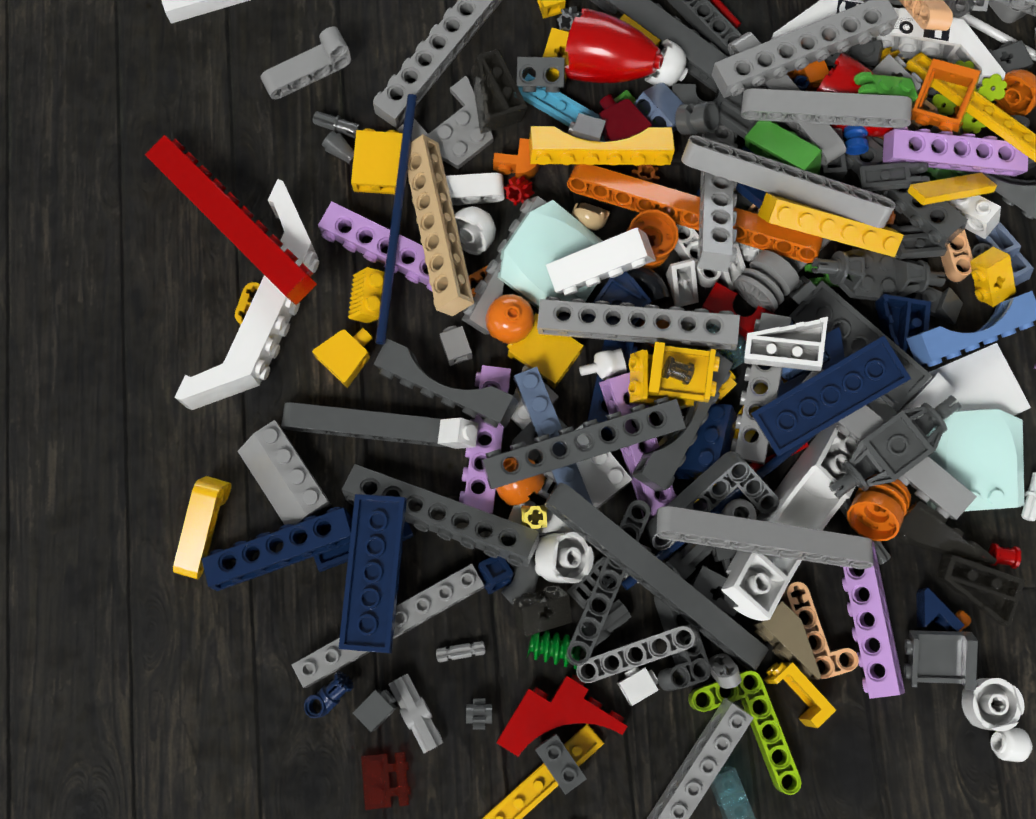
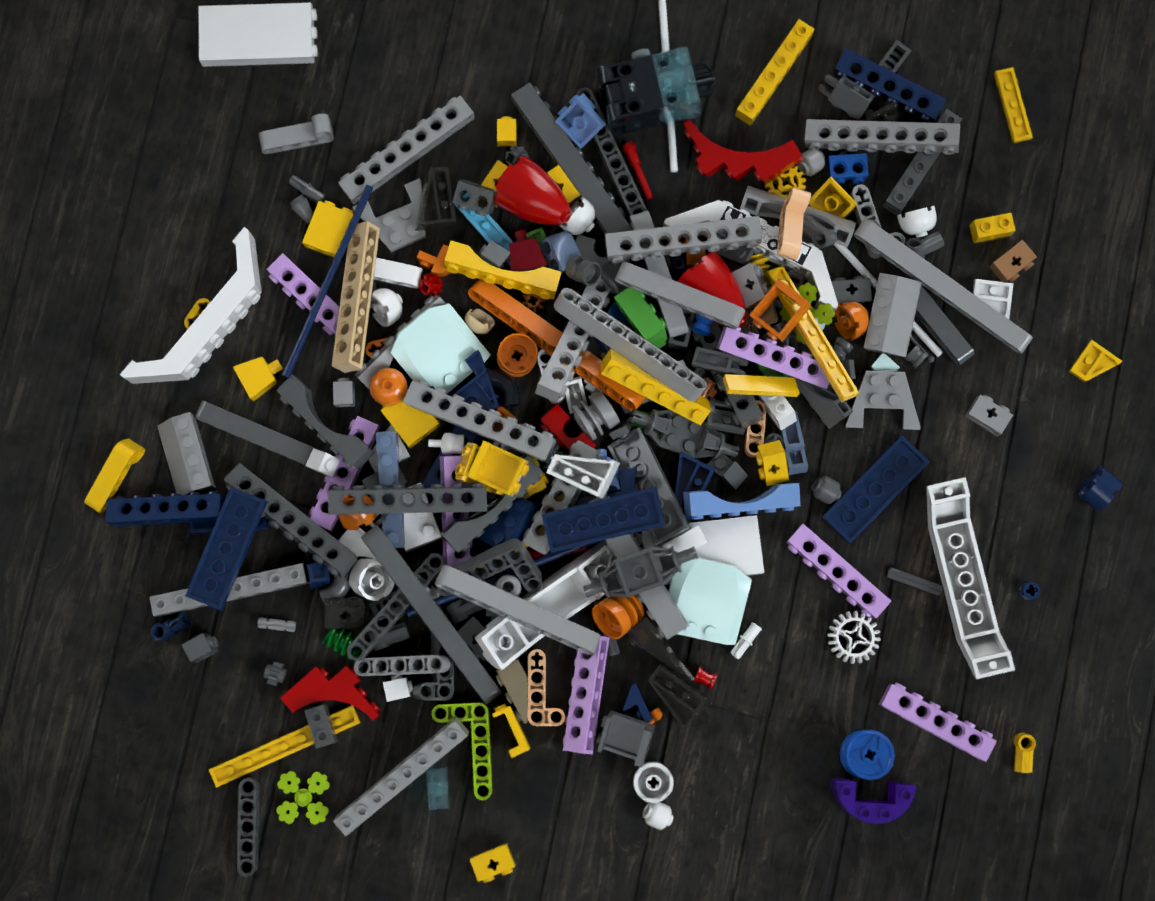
camera: 20 degrees right, 5 degrees up
red brick [145,135,317,305] -> none
yellow brick [348,267,385,323] -> none
clear red plate [361,752,411,810] -> none
light grey piece [388,674,444,753] -> none
light yellow piece [521,505,547,529] -> none
white wedge [546,228,656,296] -> none
clear smoke bush [662,356,694,385] -> none
white slope [666,259,699,307] -> none
light grey beam [708,653,742,689] -> none
bright green hinge [854,72,918,103] -> none

